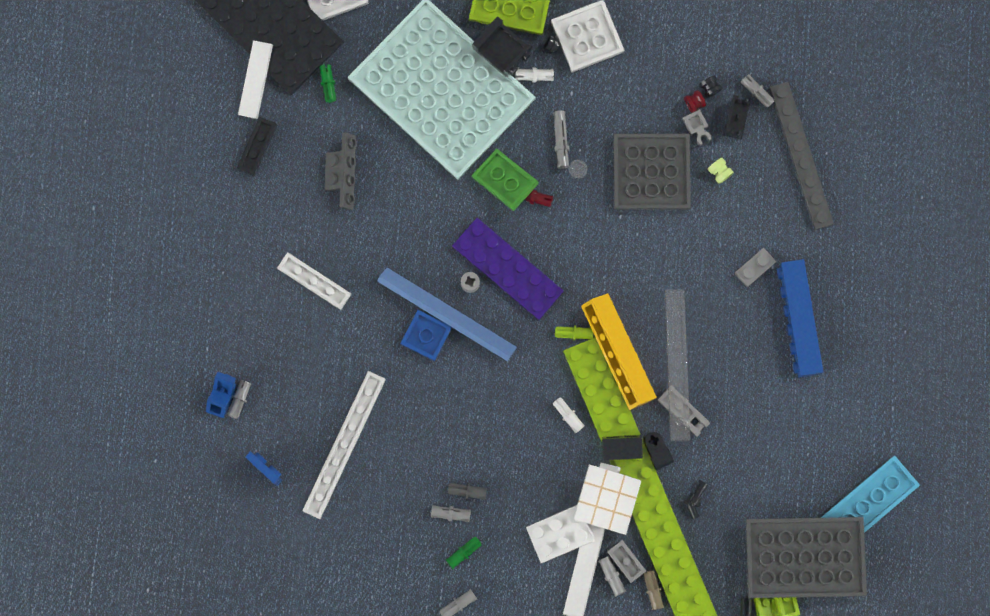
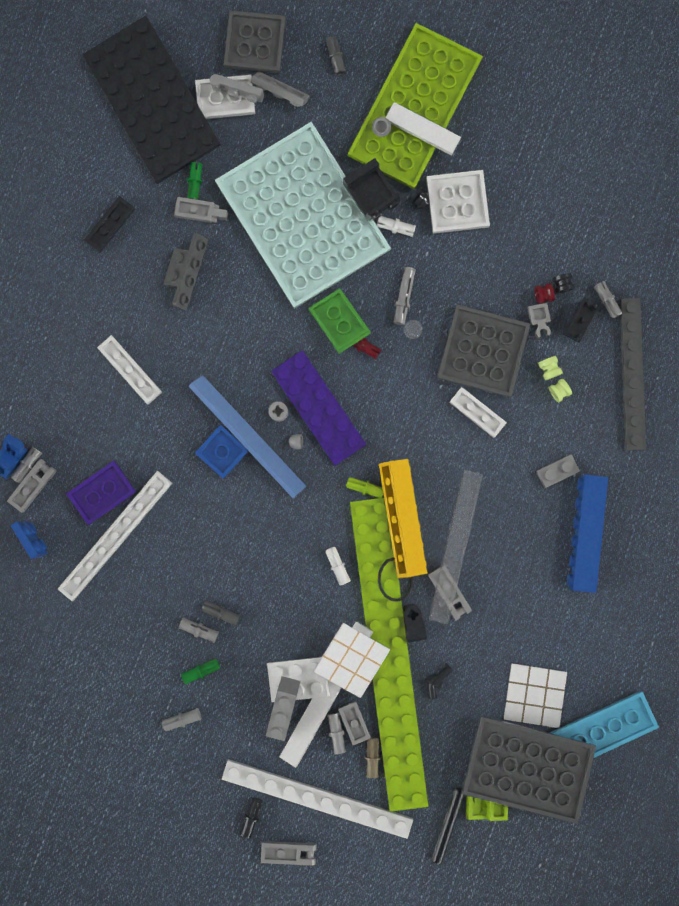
camera: 15 degrees right, 5 degrees up
white tile [238,41,273,119] -> none
black hinge [602,435,643,460] -> none
none -> light grey plate [7,459,57,513]
none -> dark purple plate [66,461,136,525]
none -> light grey hinge [174,197,228,223]
none -> light grey brick [266,676,301,741]
none -> light grey hinge [289,434,303,449]
none -> black piece [378,557,413,602]
none -> white plate [449,387,507,438]
none -> white piece [504,663,567,728]
none -> yellowish green wheel [548,379,572,403]

